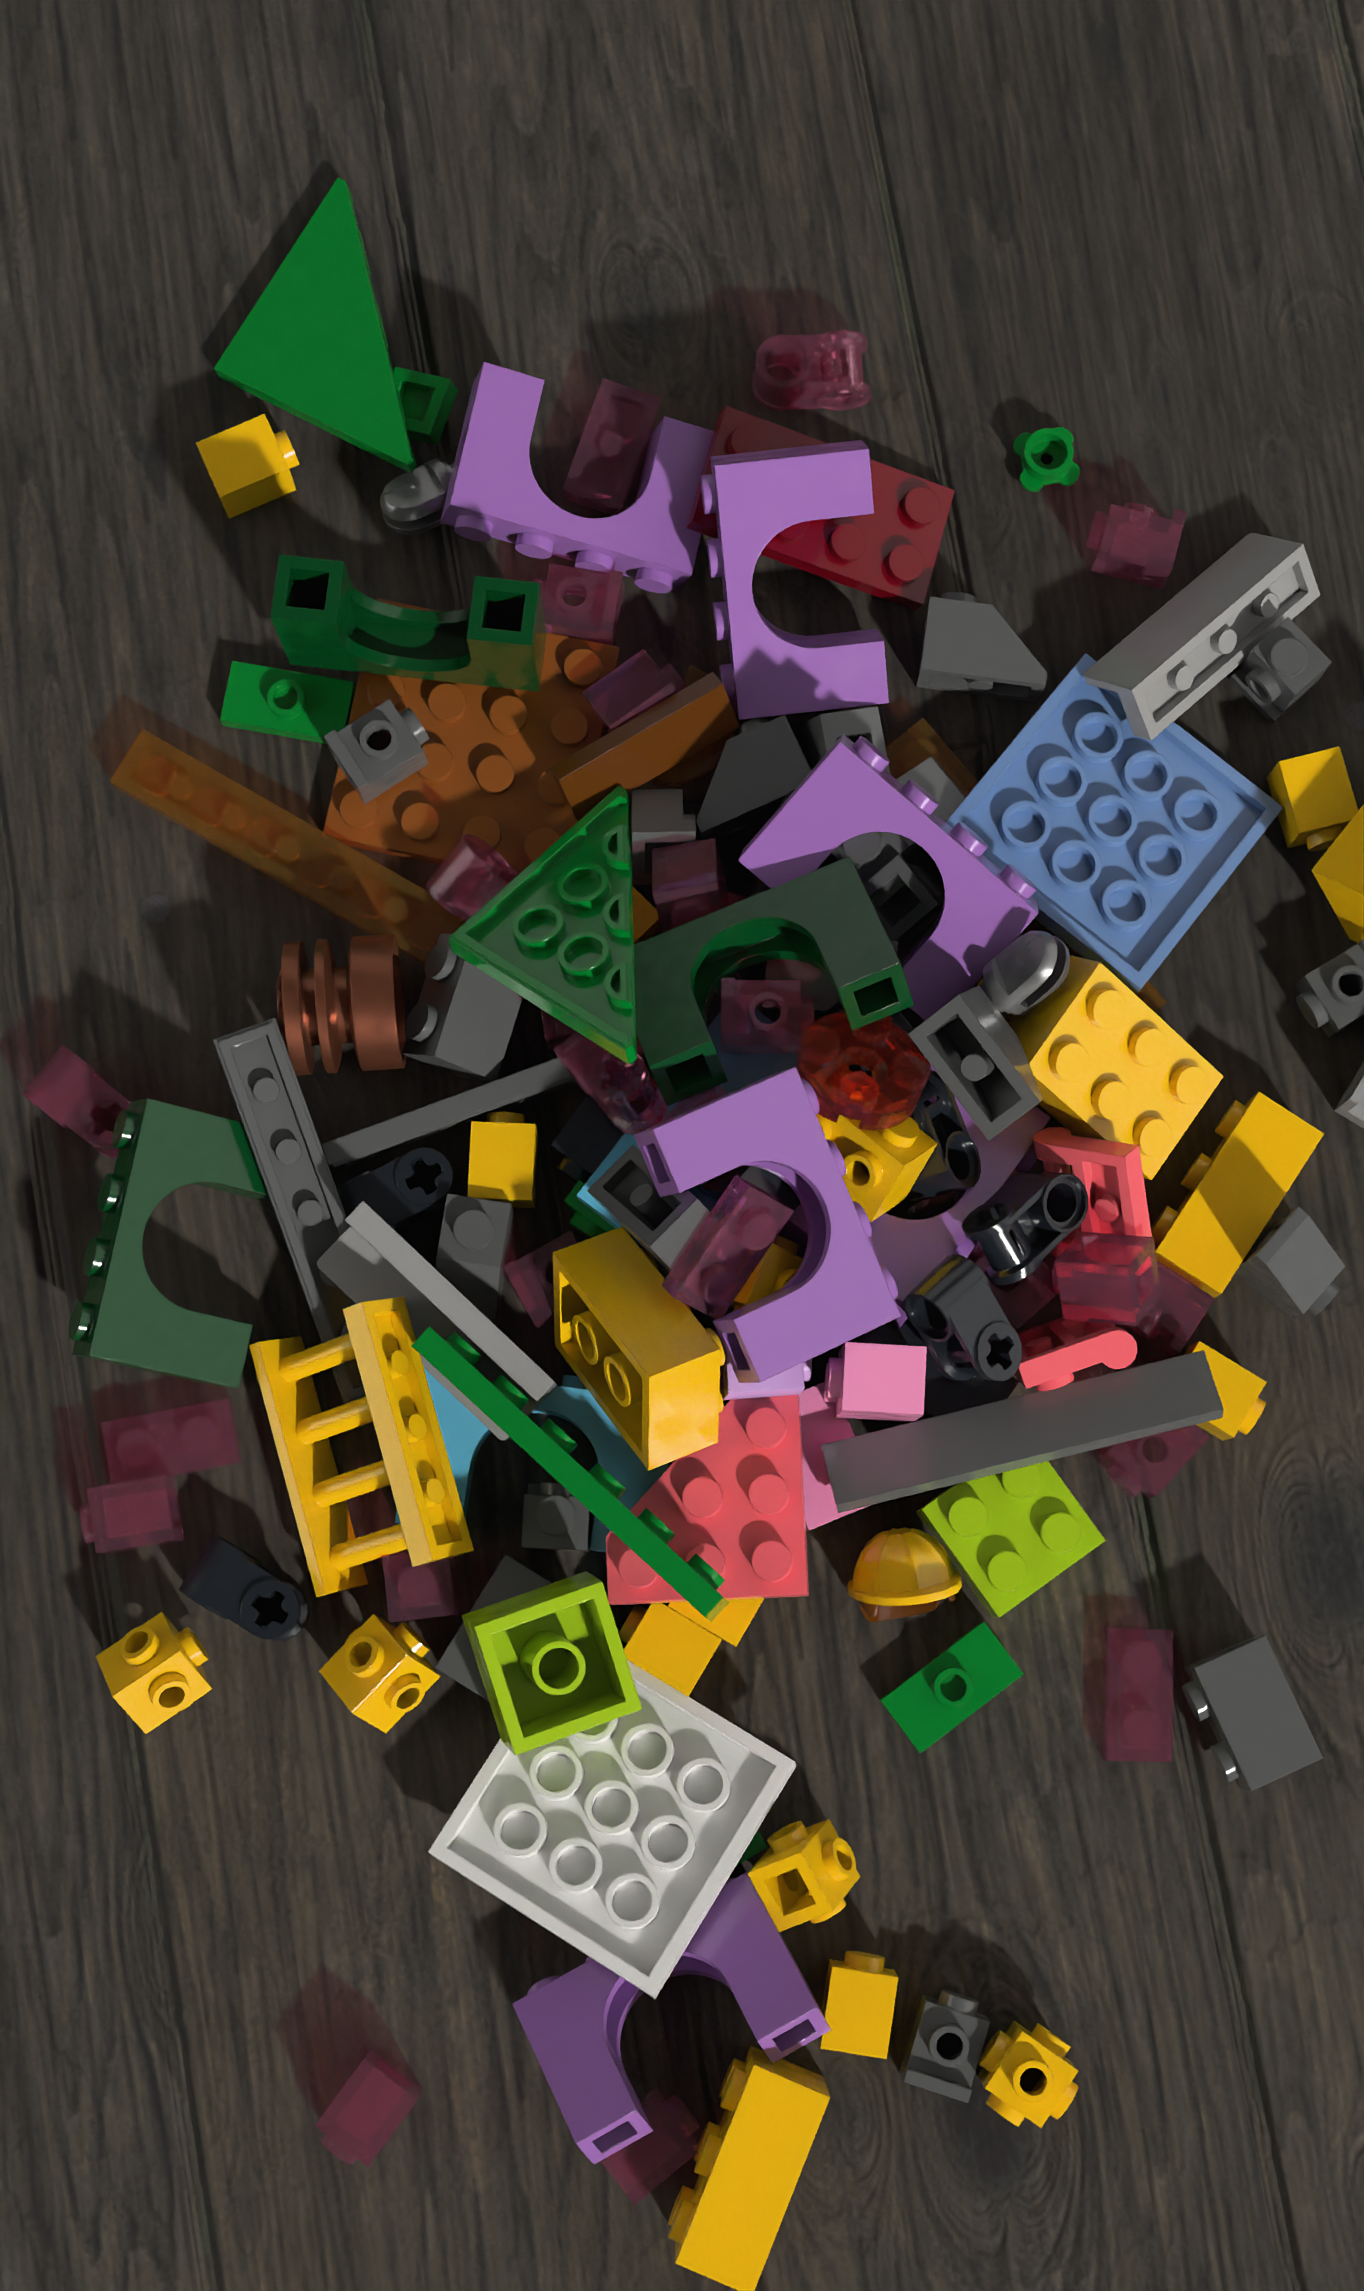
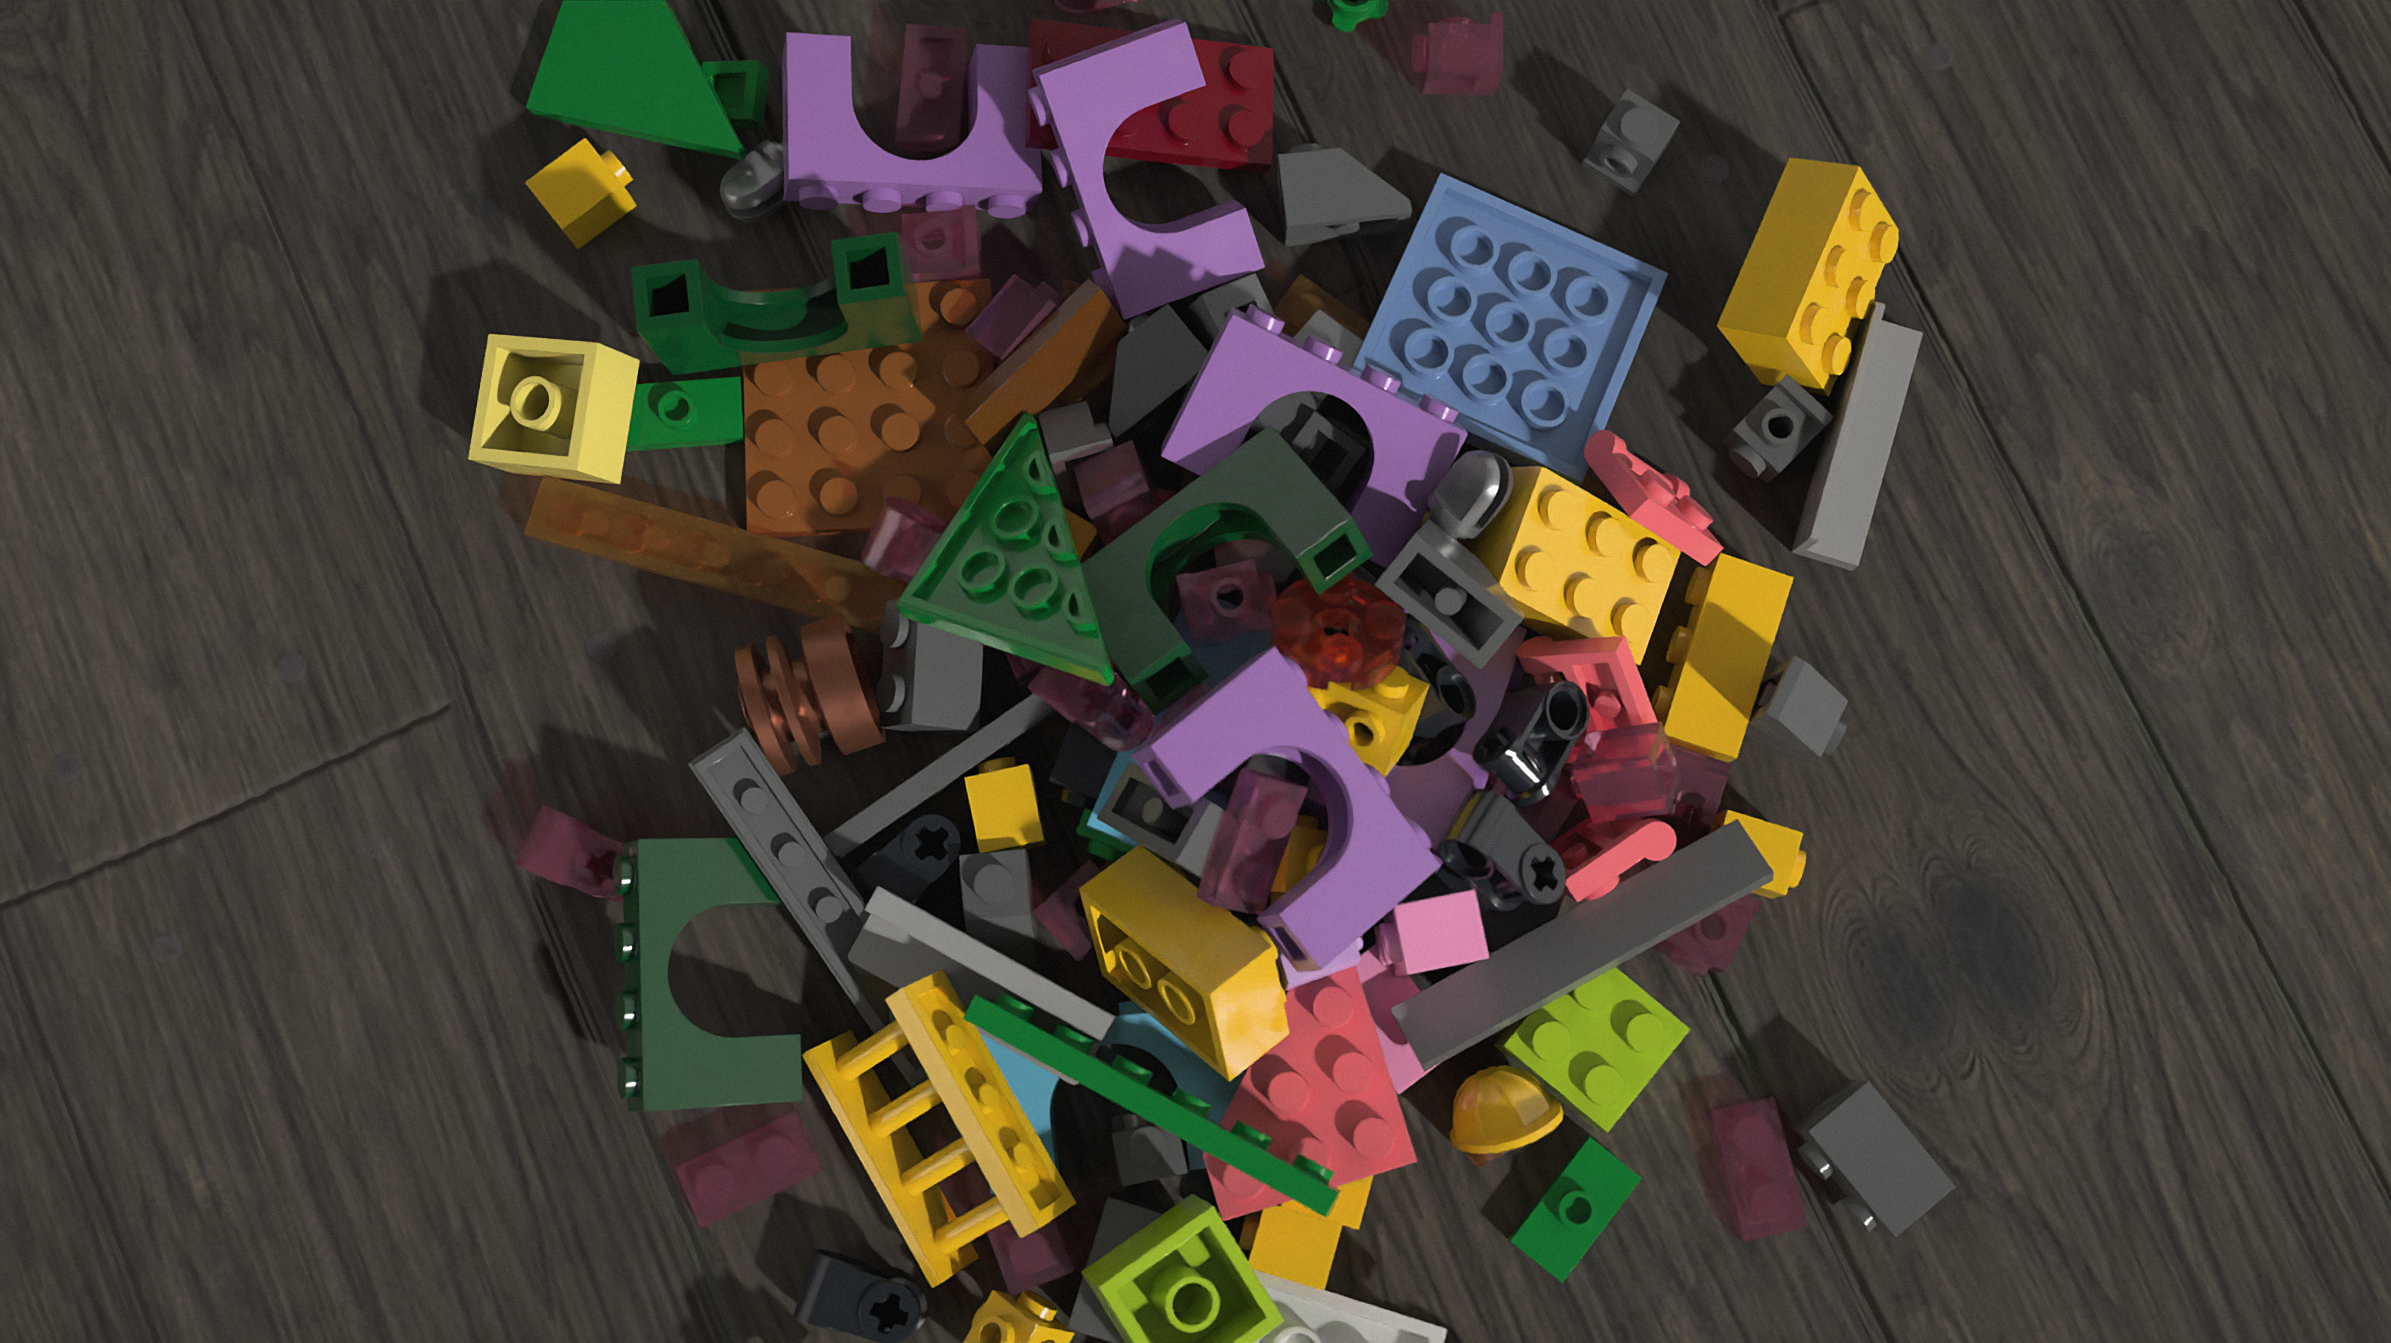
camera: 15 degrees left, 0 degrees up
clear pink brick [80,1475,184,1554] -> none
dark grey brick [324,699,429,805] -> none
light grey panel [1083,533,1320,741] -> none
yellow brick [1267,746,1358,852] -> none
none -> light yellow brick [468,334,640,484]
none -> coral plate [1584,430,1723,567]

